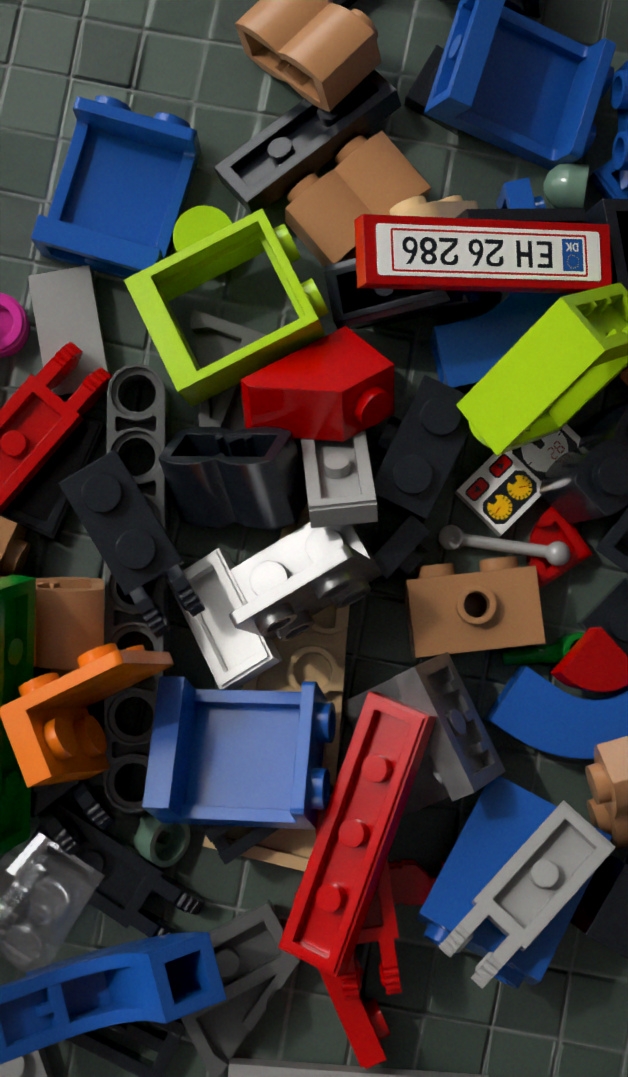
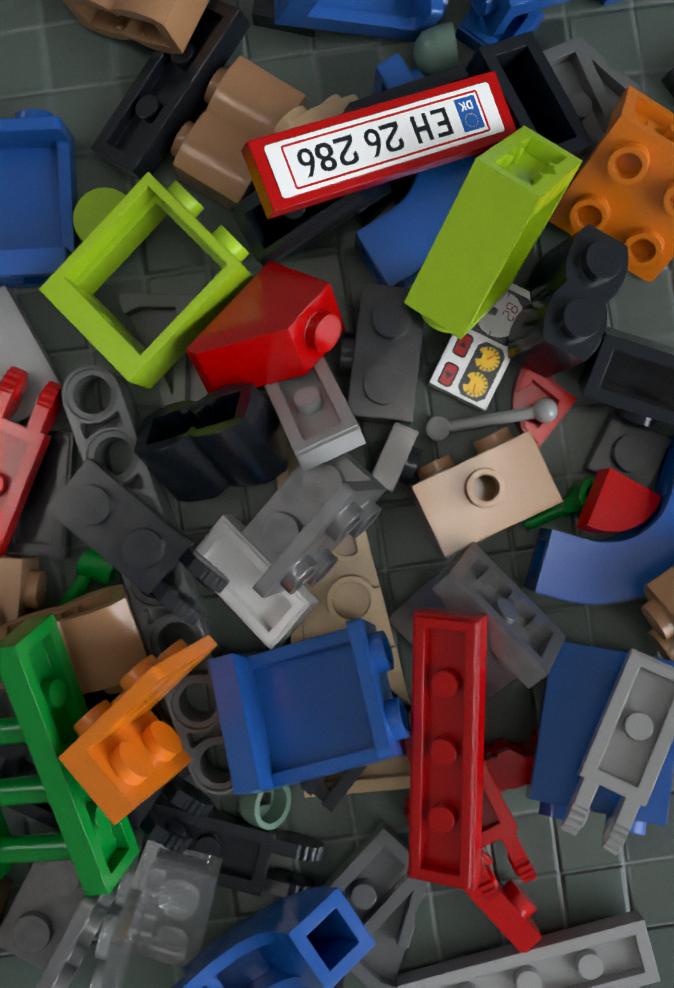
camera: 15 degrees left, 5 degrees up
none -> green hand [56,548,118,607]

